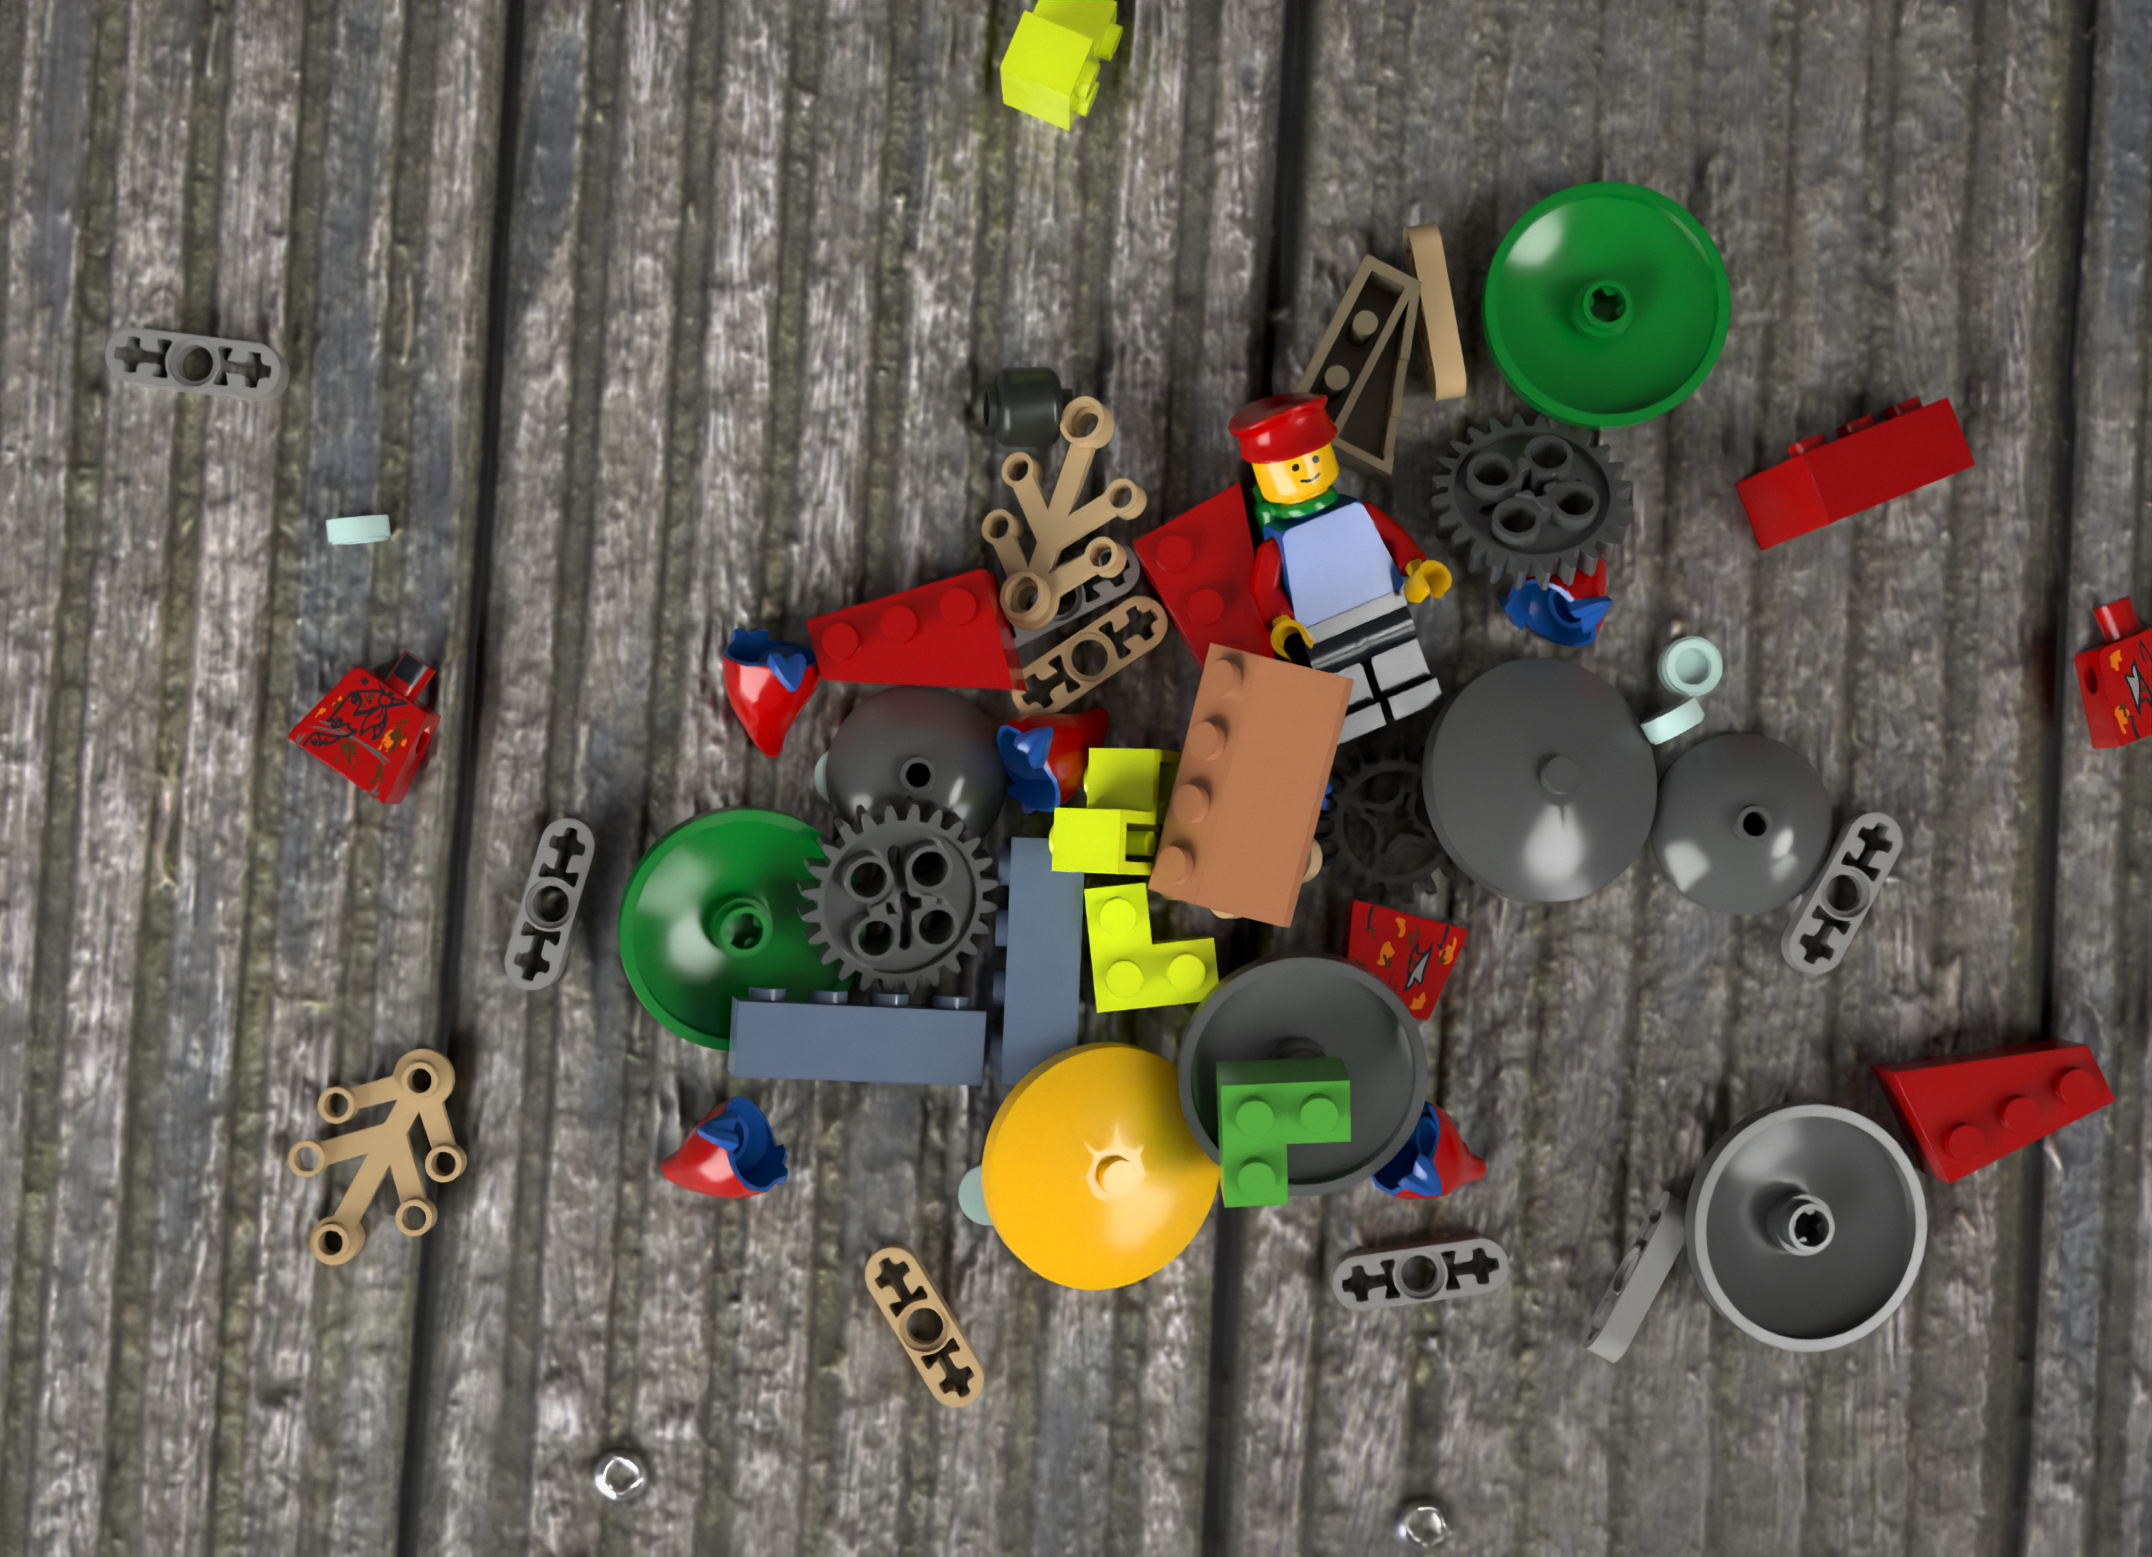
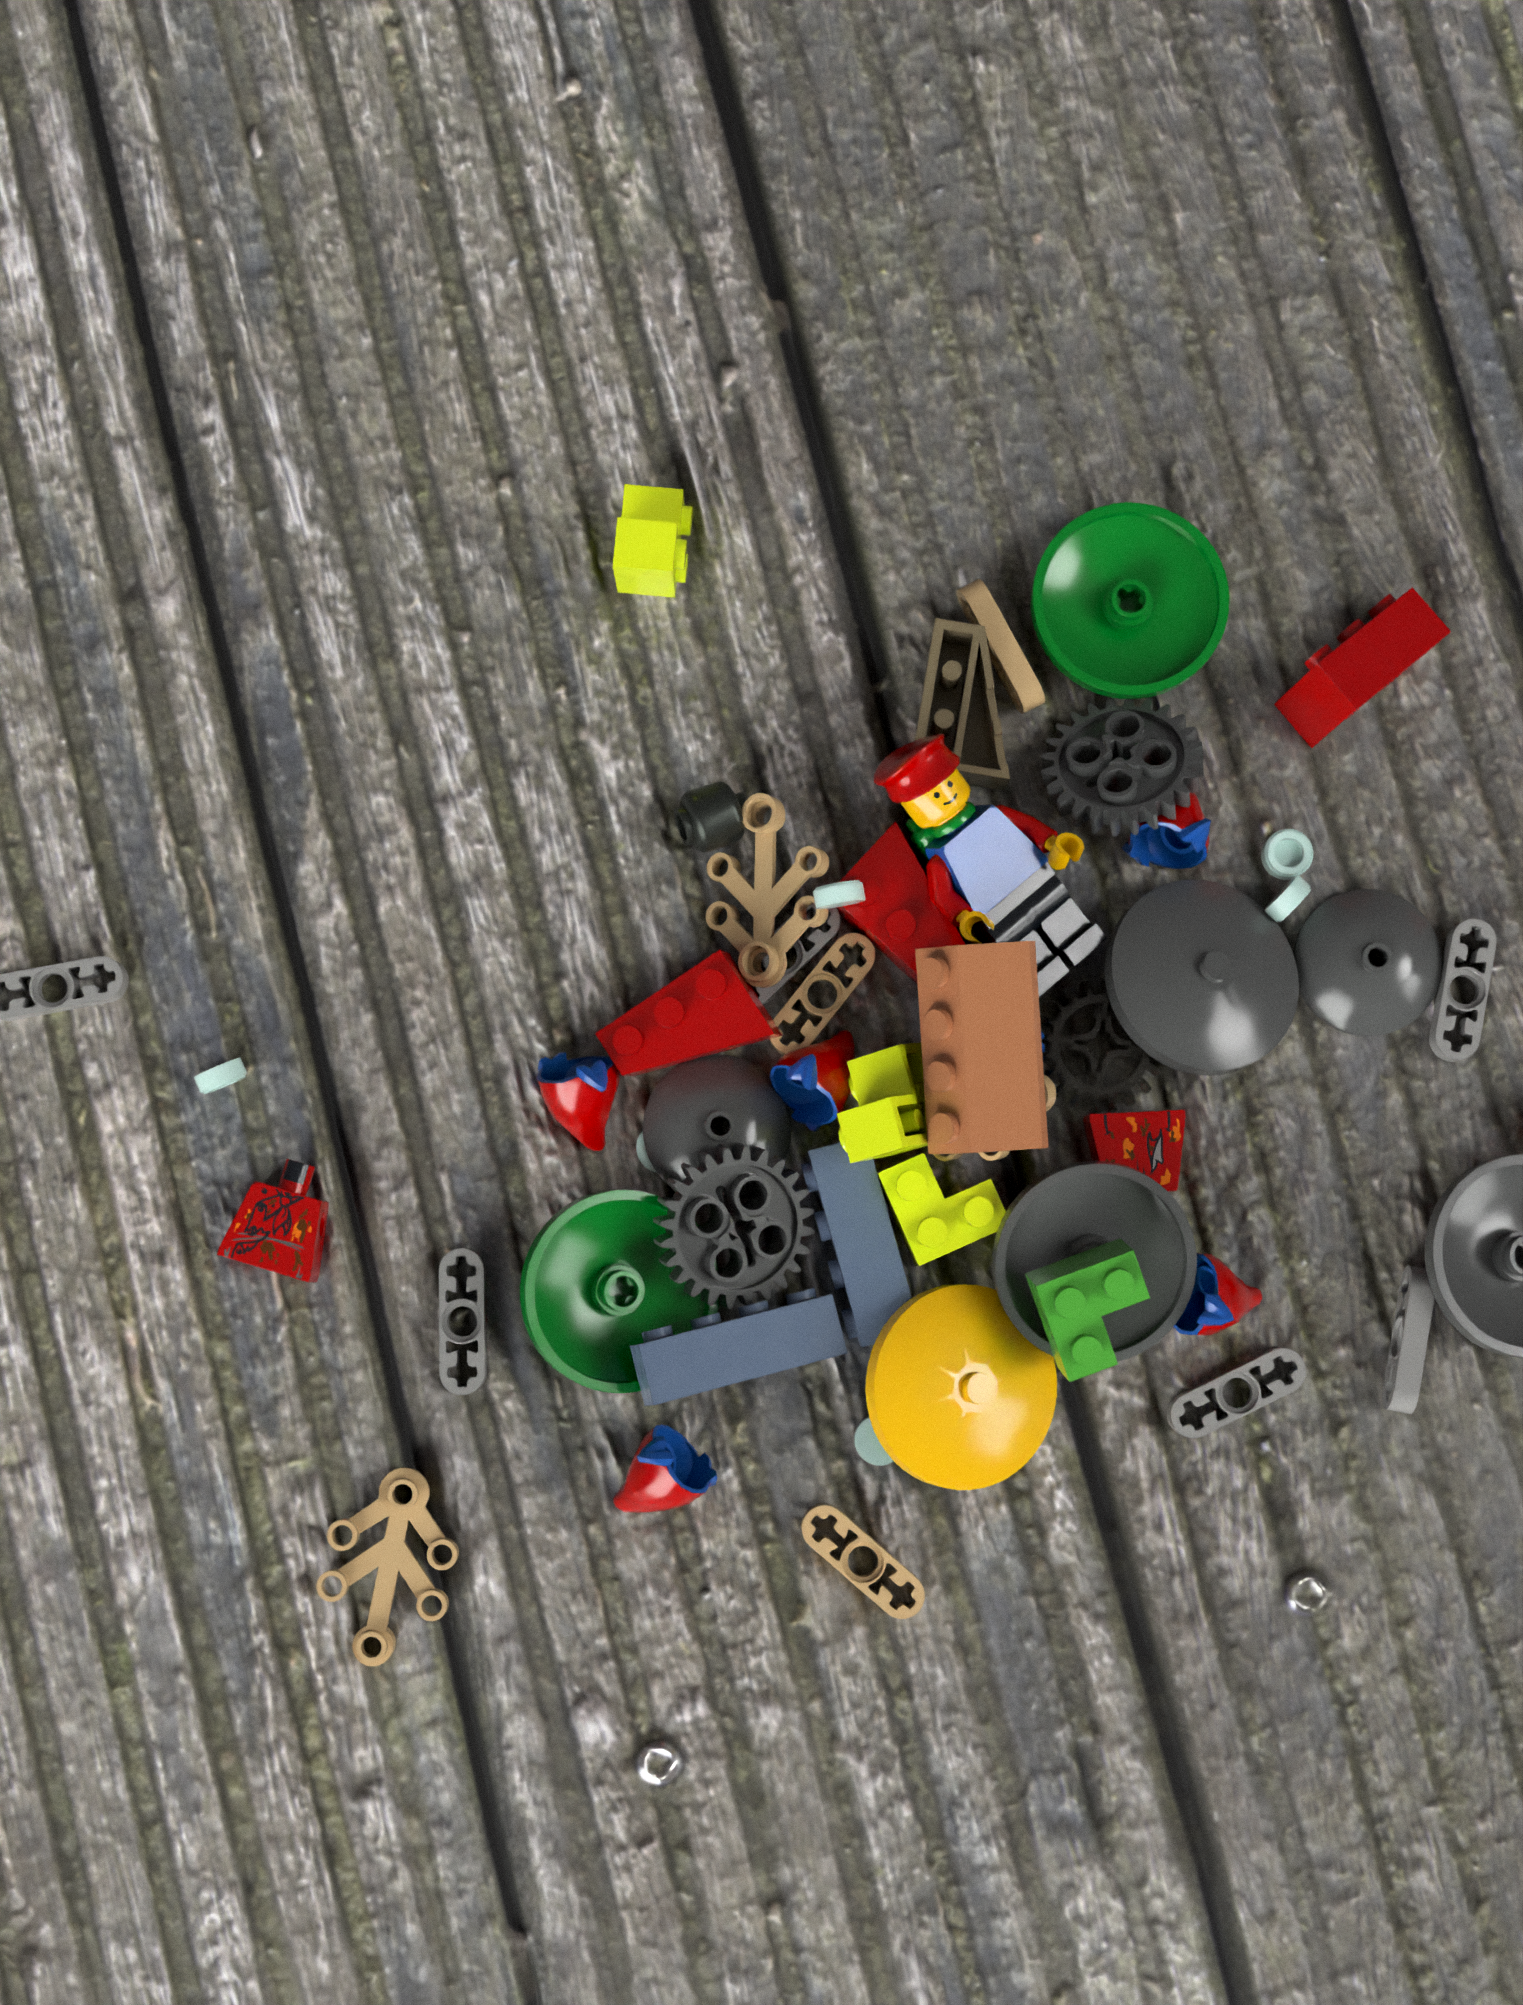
camera: 15 degrees left, 5 degrees down
none -> light aqua tile [813,880,866,909]

